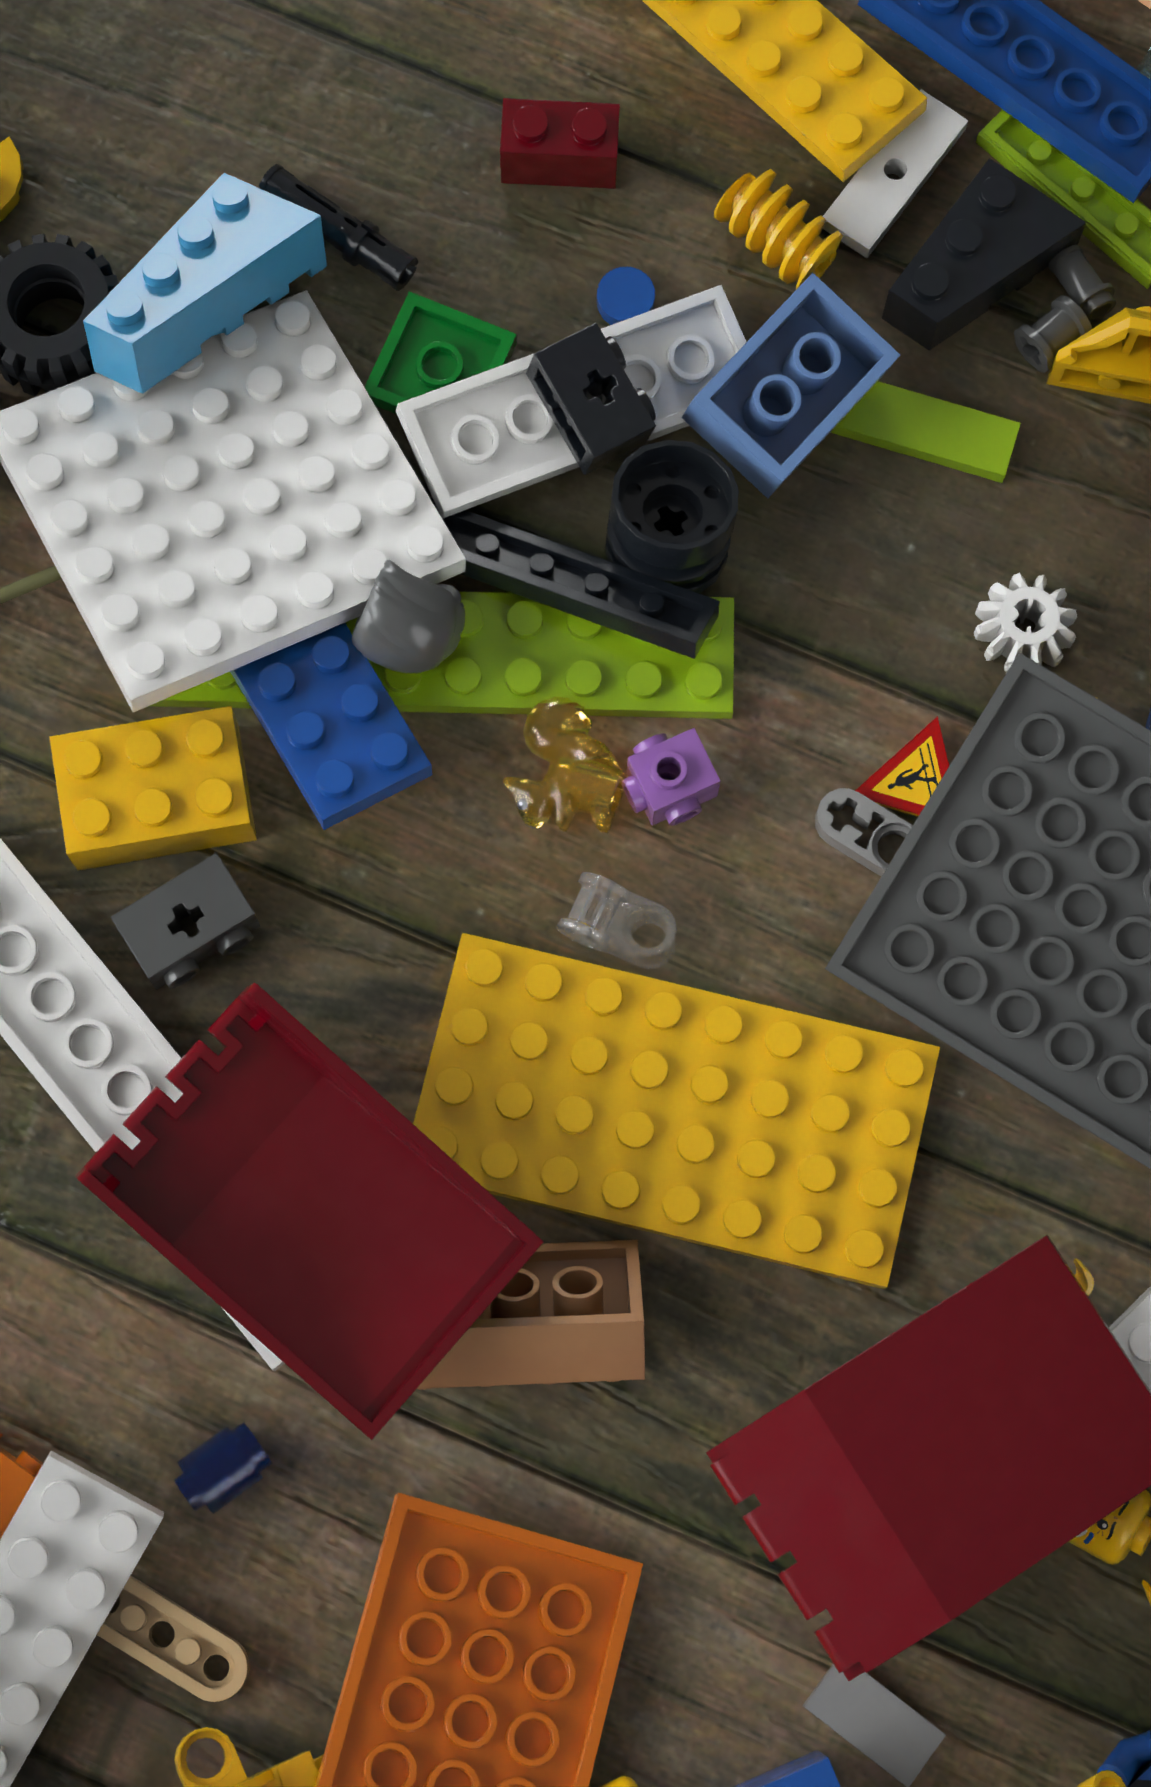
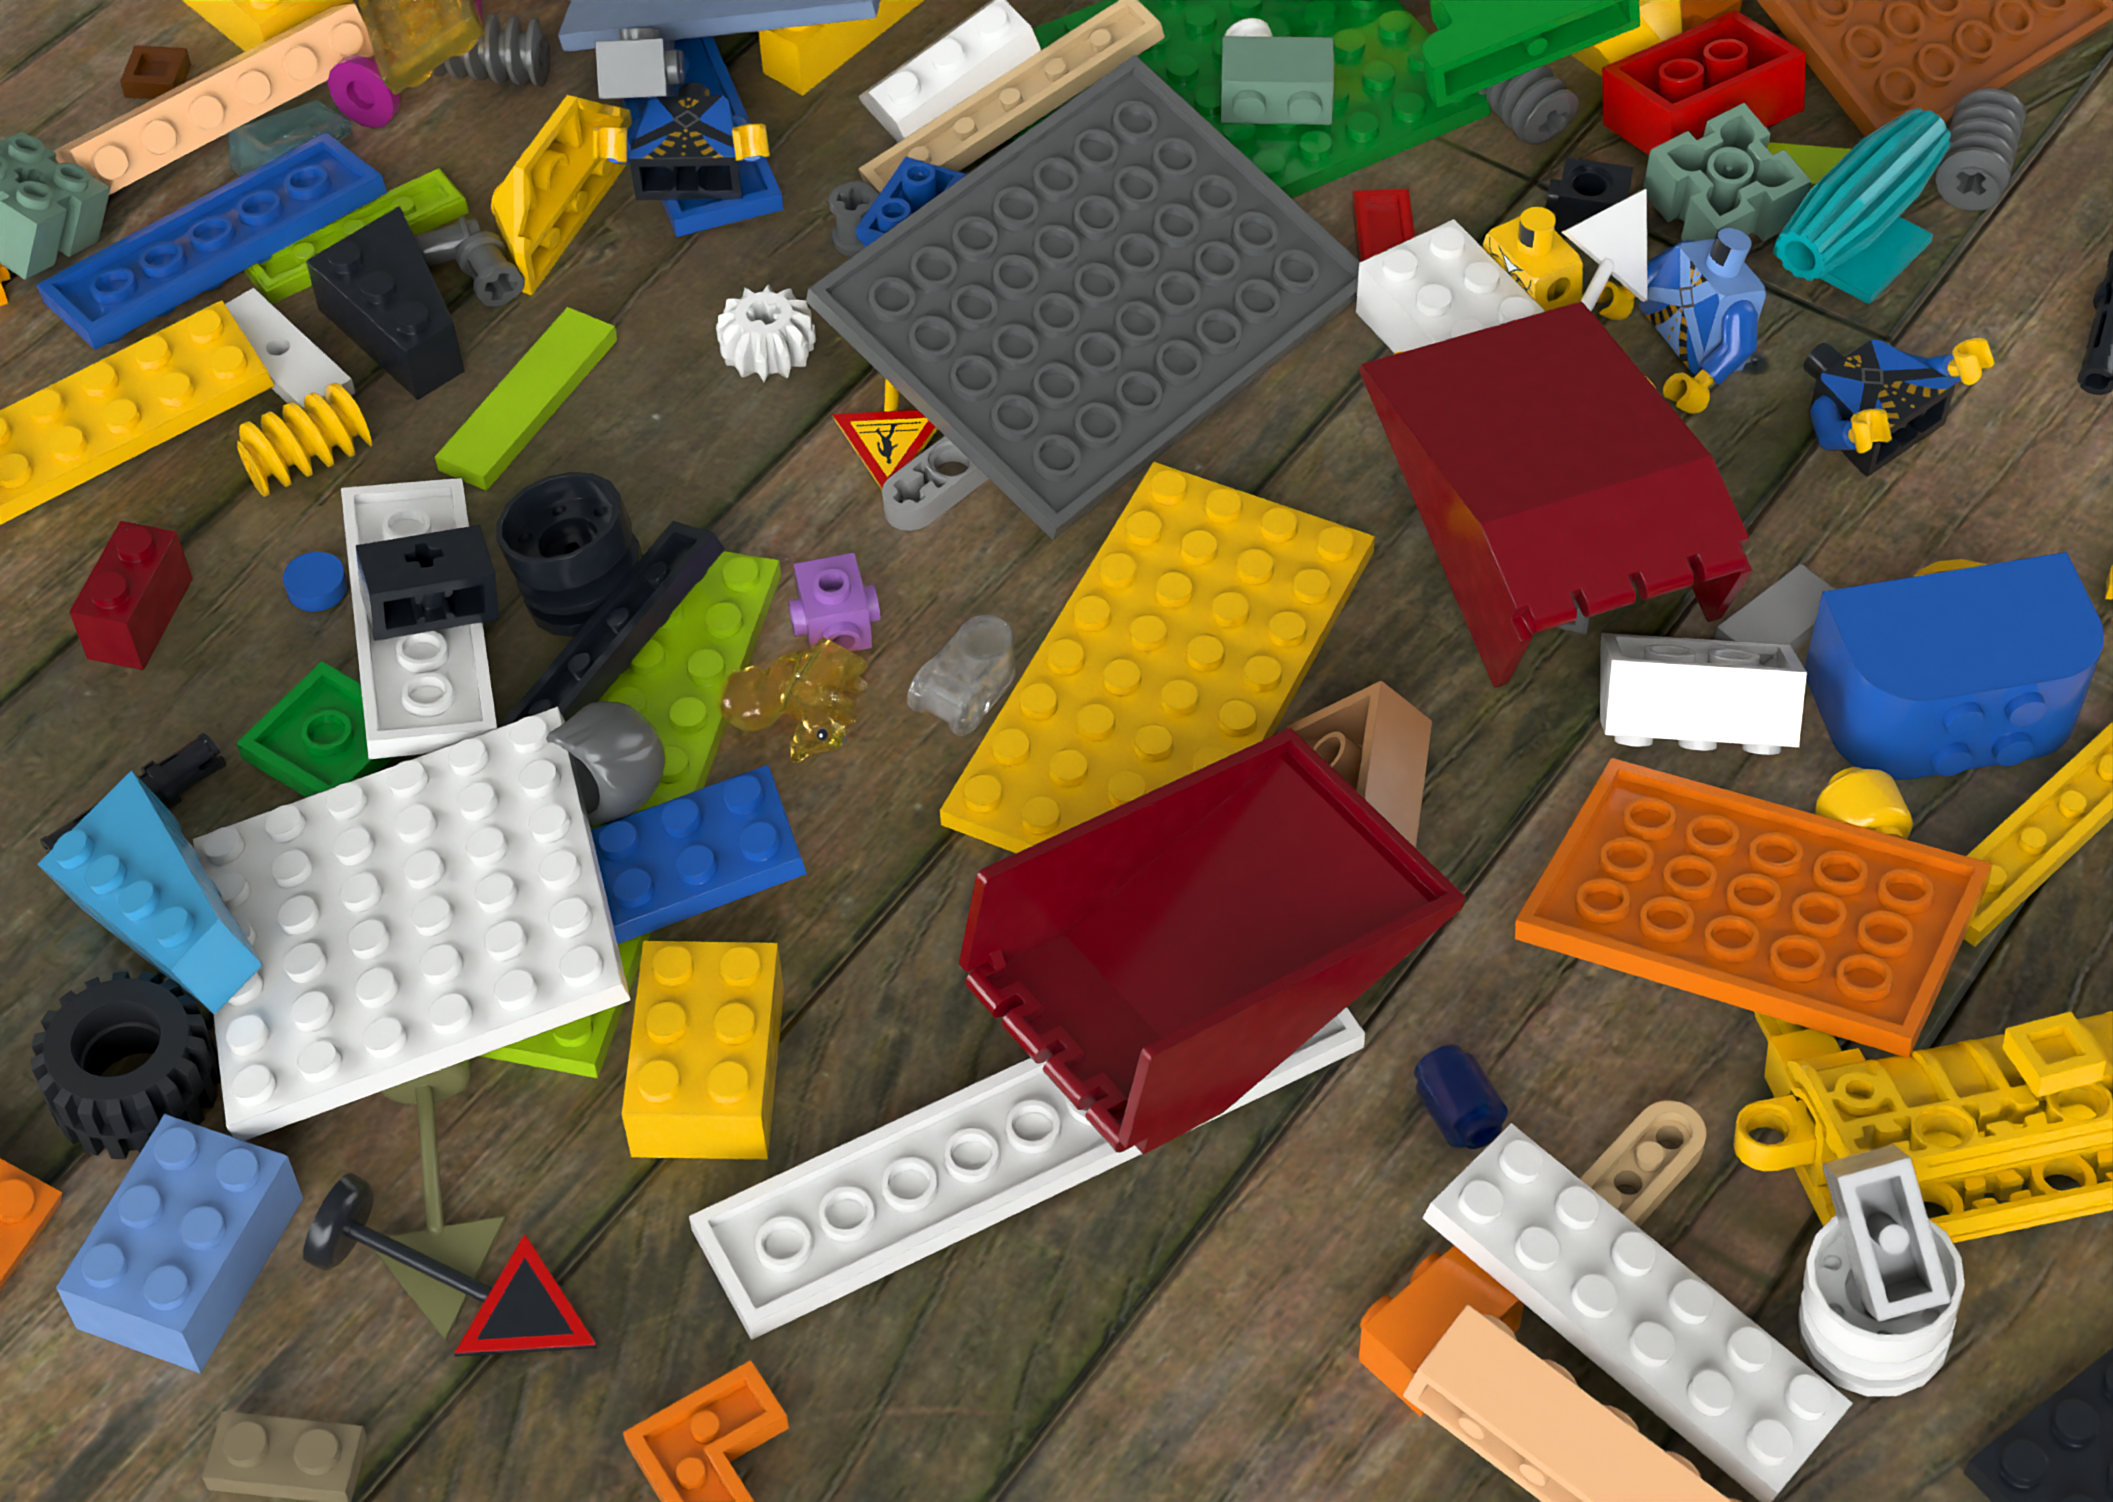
camera: 75 degrees left, 25 degrees down
dark grey brick [111,852,260,990] -> none
medium blue brick [681,273,900,498] -> none
none -> white slope [1600,633,1807,755]

